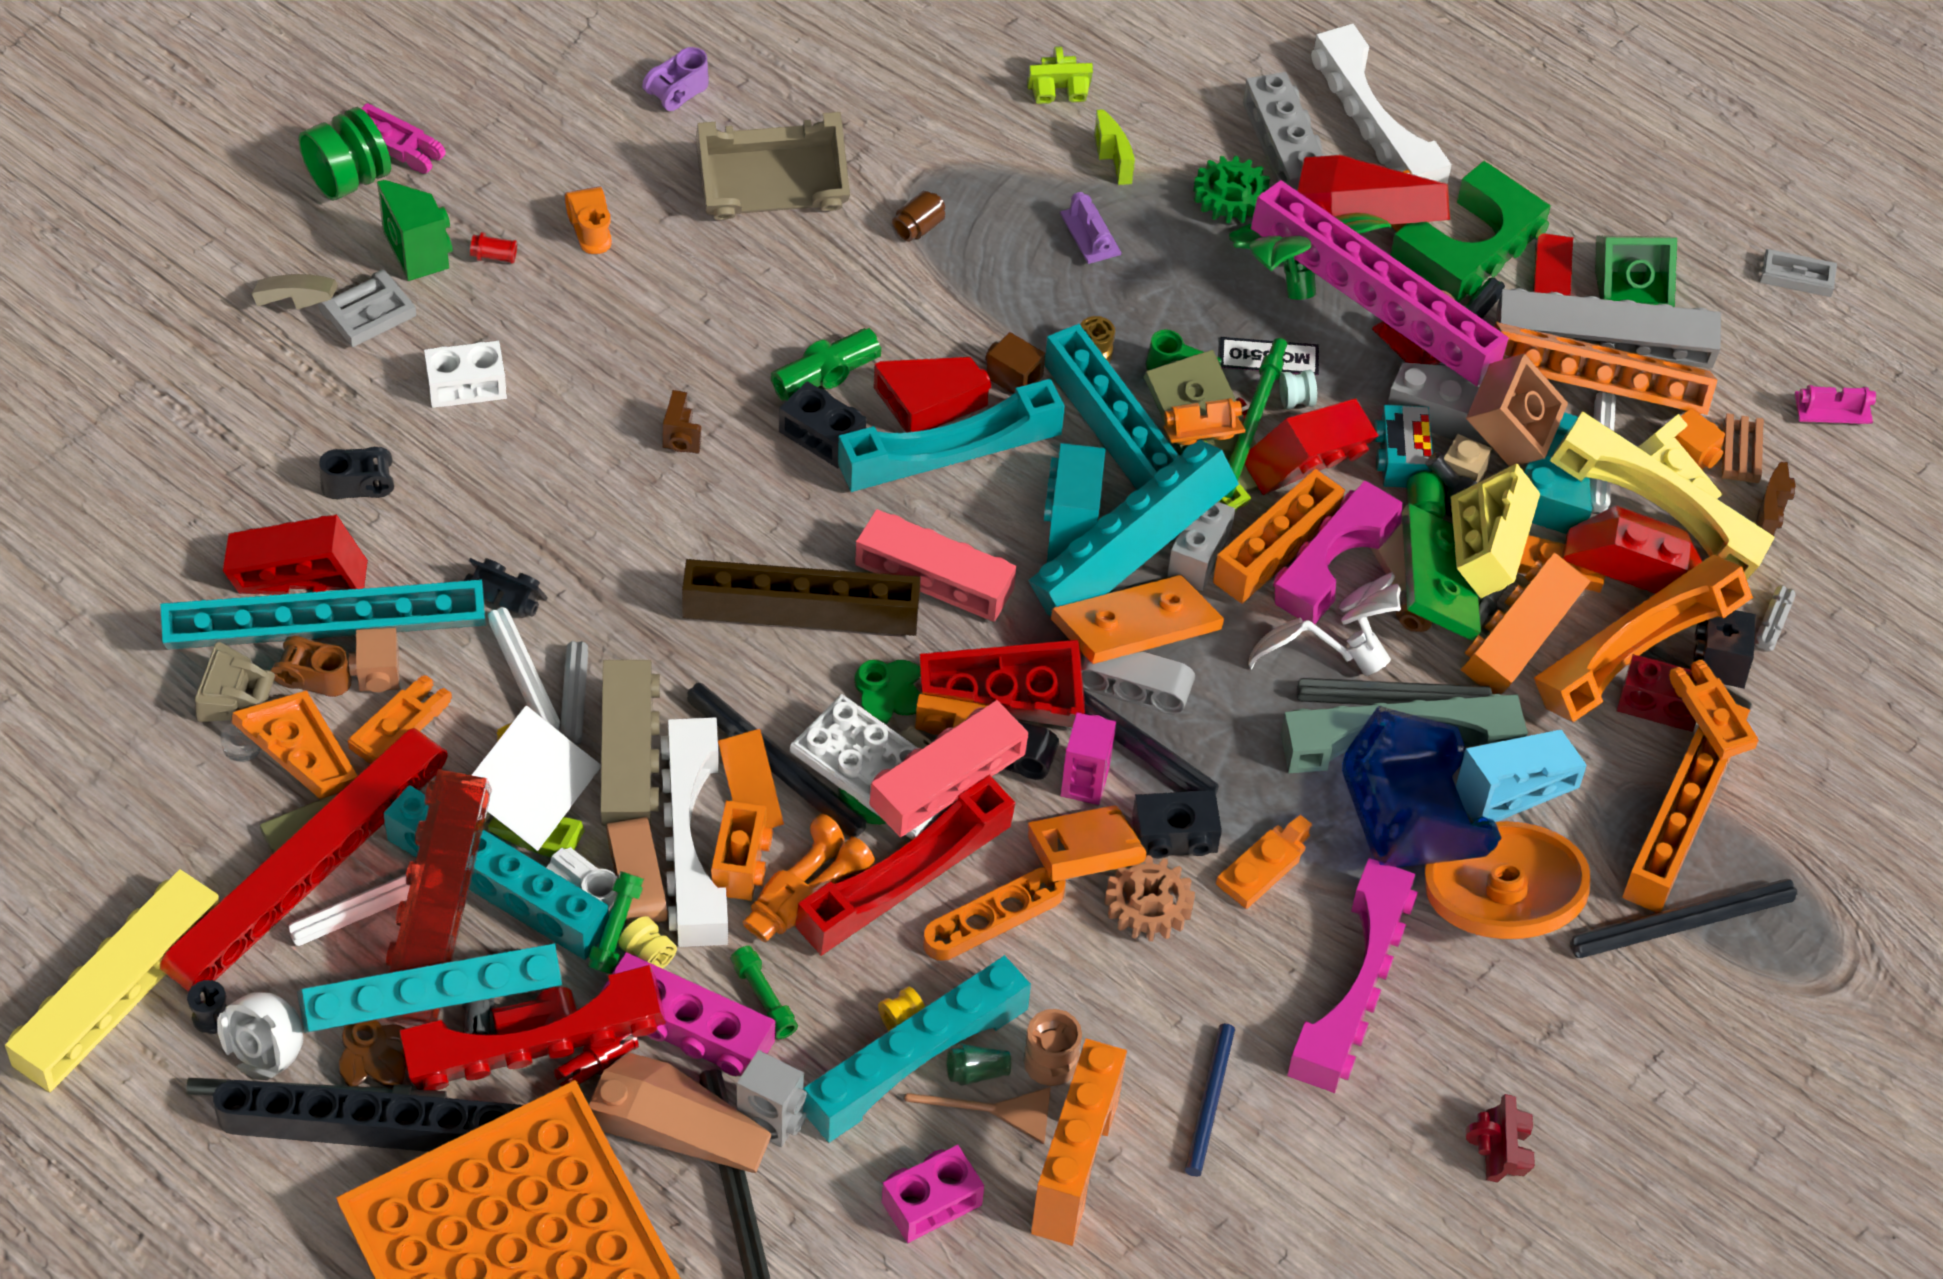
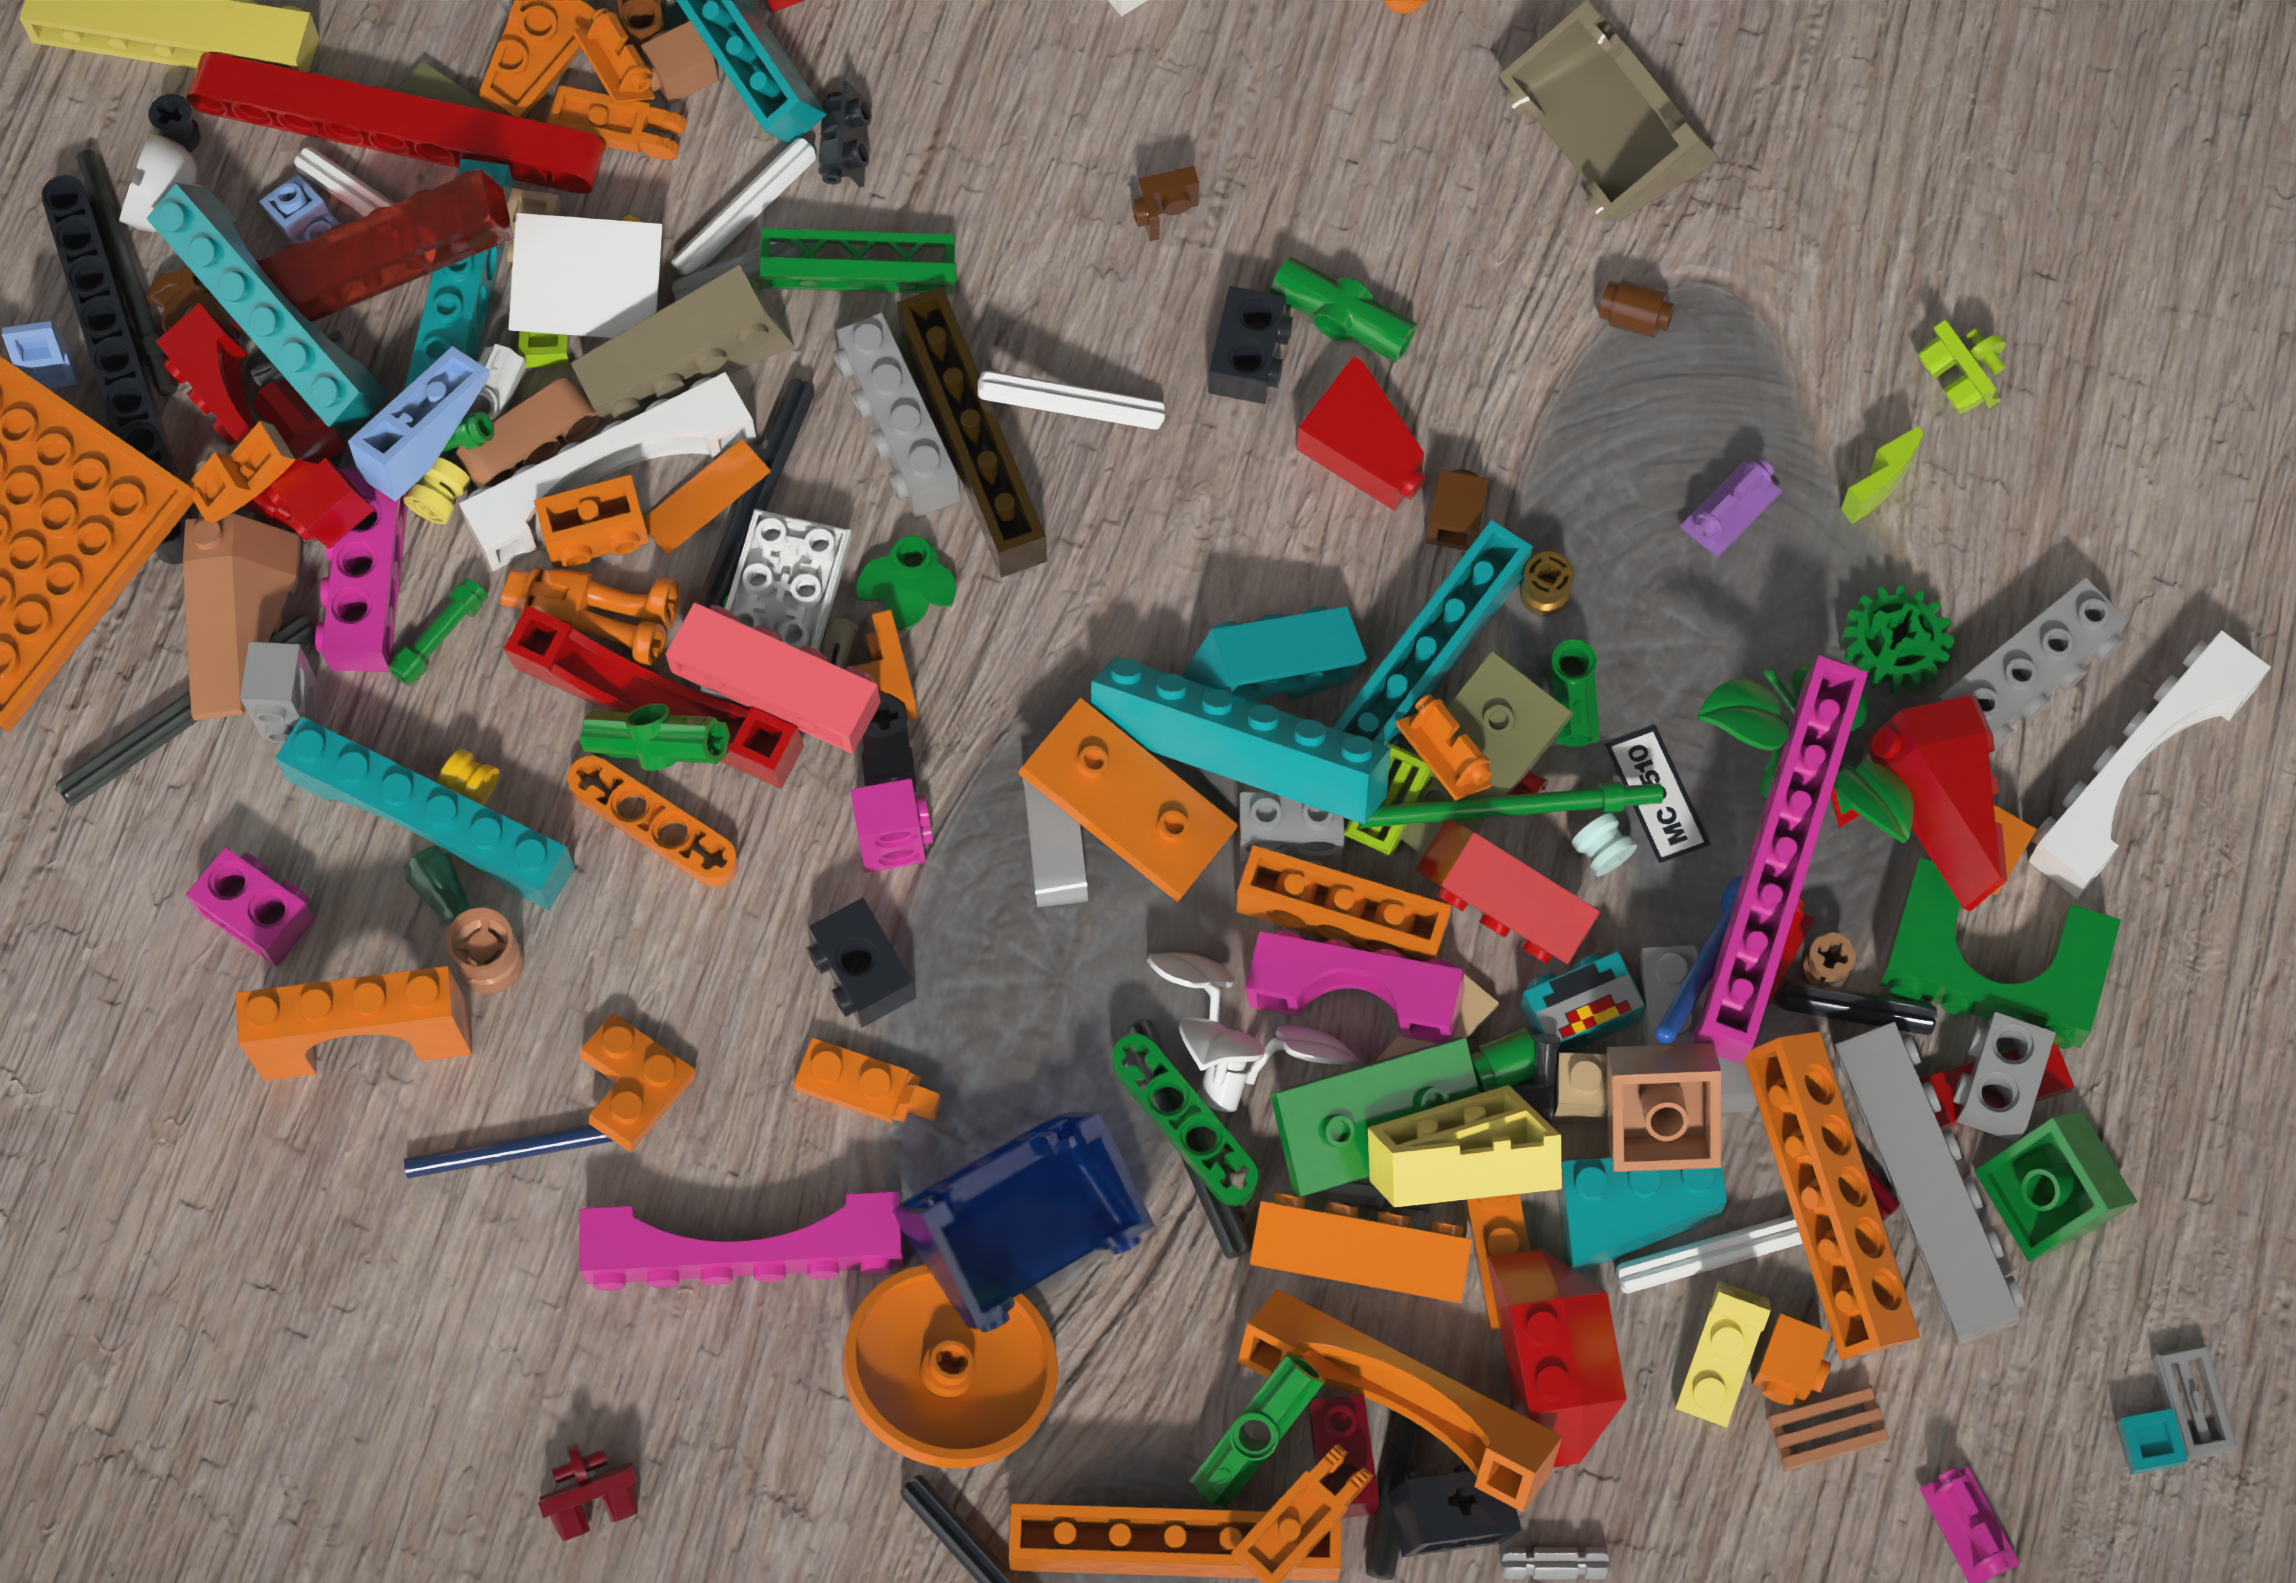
camera: 70 degrees right, 15 degrees up
teal arch [838,379,1065,492] -> none
coral brick [855,509,1016,622] -> none
nougat piece [904,1087,1051,1144] -> none
red wedge [920,640,1085,728] -> none
orange container [1028,805,1146,882] -> none
black axle [1083,689,1219,794] -> none
nougat gear [1105,855,1195,941] -> none
sand green arch [1280,694,1528,773] -> none
medium azure wedge [1454,730,1587,825] -> none
light yellow arch [1550,411,1775,580] -> none
reddish brown slope [1756,462,1796,536] -> none
none -> light blue slope [2,321,78,389]
none -> orange slope [187,421,295,523]
none -> light blue slope [259,174,360,277]
none -> light blue slope [348,346,490,502]
none -> orange hinge [572,8,655,104]
none -> green piece [579,703,730,771]
none -> orange plate [580,1013,696,1153]
none -> green fence [760,228,956,295]
none -> light grey brick [833,313,960,518]
none -> white axle [977,370,1165,429]
none -> green beam [1112,1034,1258,1206]
none -> green piece [1189,1351,1325,1509]
none -> blue piece [1655,876,1743,1044]
none -> light grey brick [1953,1012,2056,1142]
none -> teal plate [2117,1408,2188,1475]

